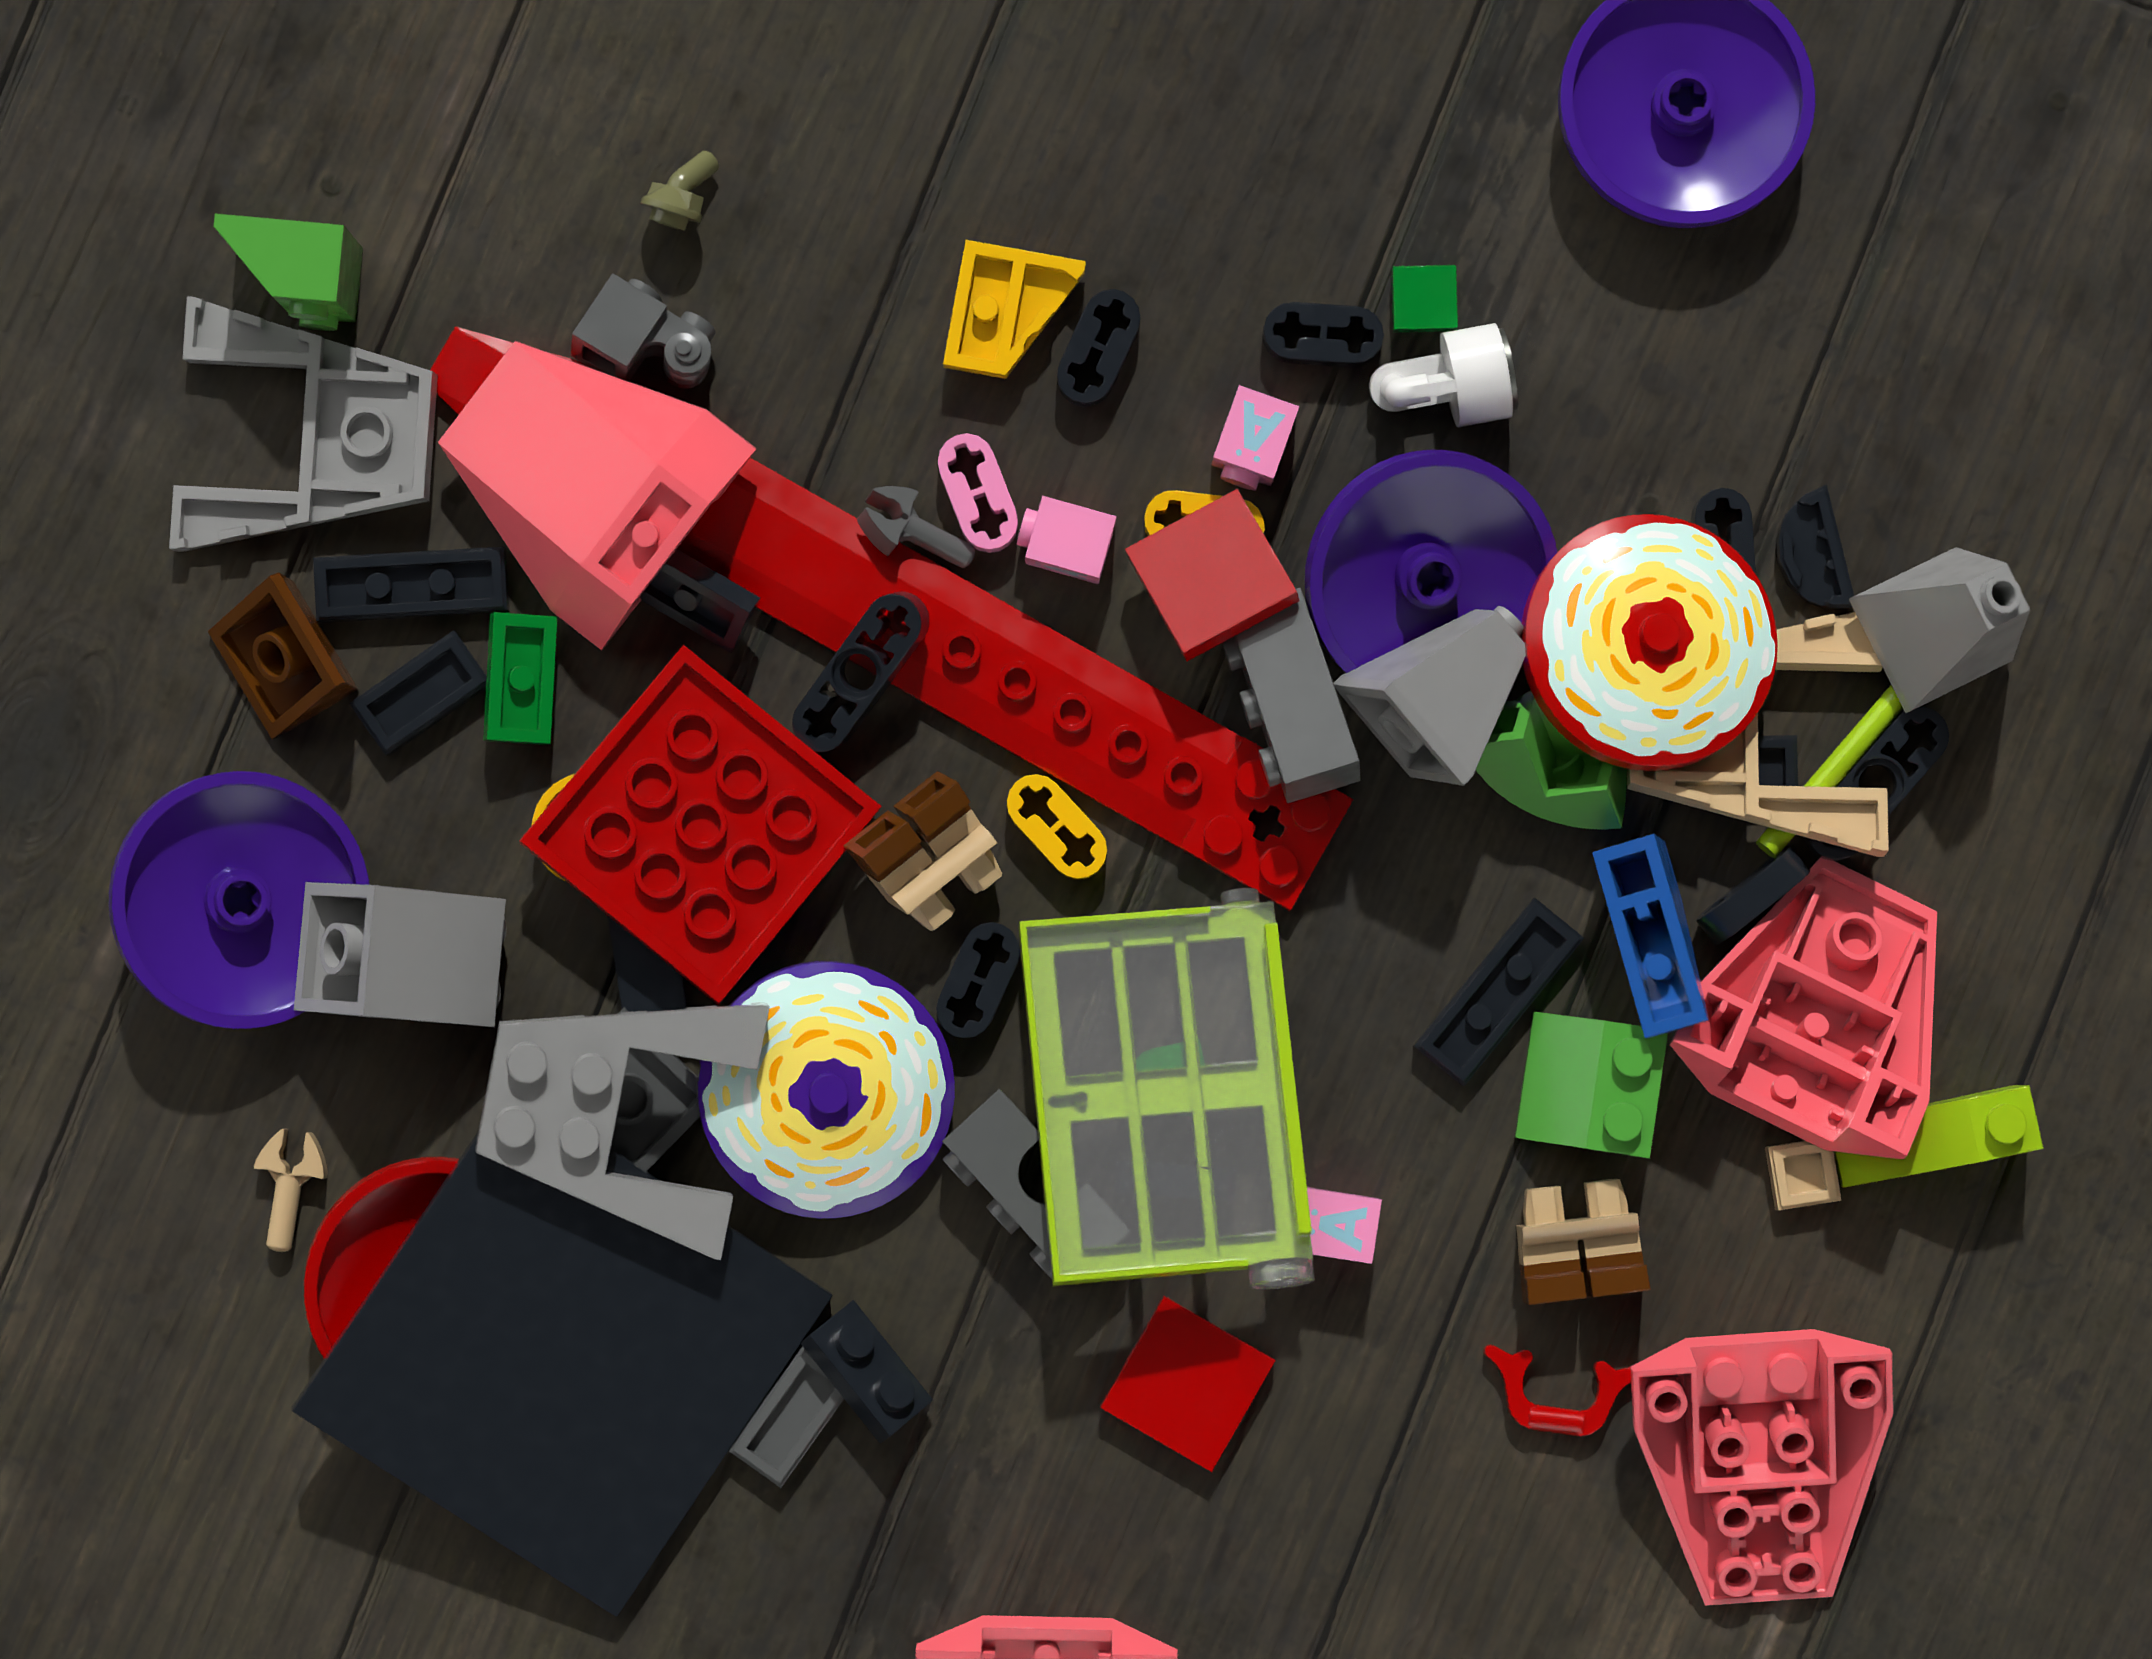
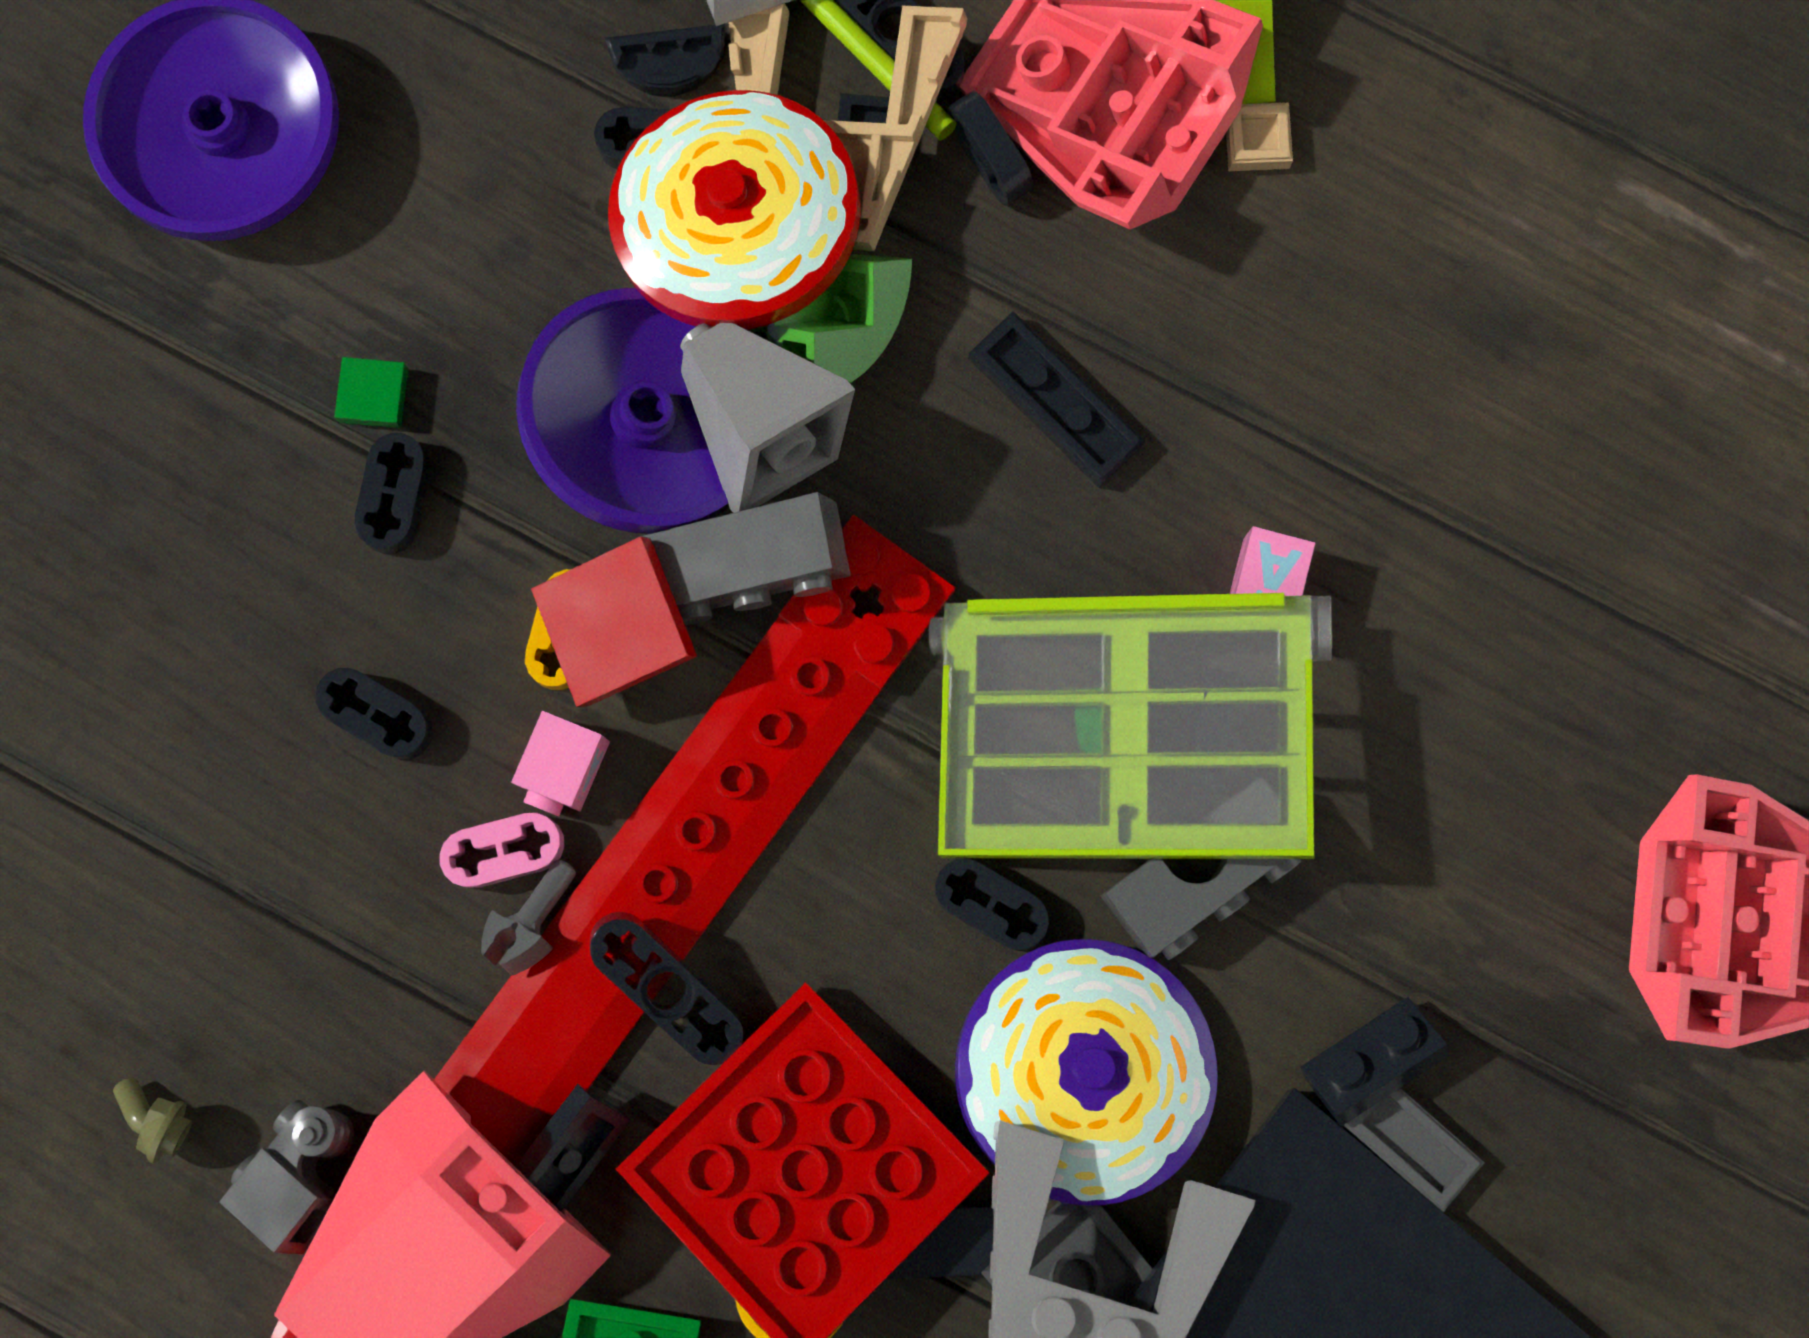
camera: 80 degrees left, 5 degrees down
hips [843,771,1002,931] -> none
yellow wing [943,240,1086,379] -> none
yellow beam [1007,774,1107,880] -> none
red tile [1100,1295,1275,1472] -> none
bright pink brick [1211,385,1299,491] -> none
white piece [1369,323,1518,427] -> none
red helmet [1483,1345,1631,1436] -> none
bright green slope [1514,1012,1668,1158] -> none
tan hips [1516,1178,1651,1305] -> none
blue slope [1592,834,1709,1039] -> none
coral wedge [1631,1329,1893,1606] -> none

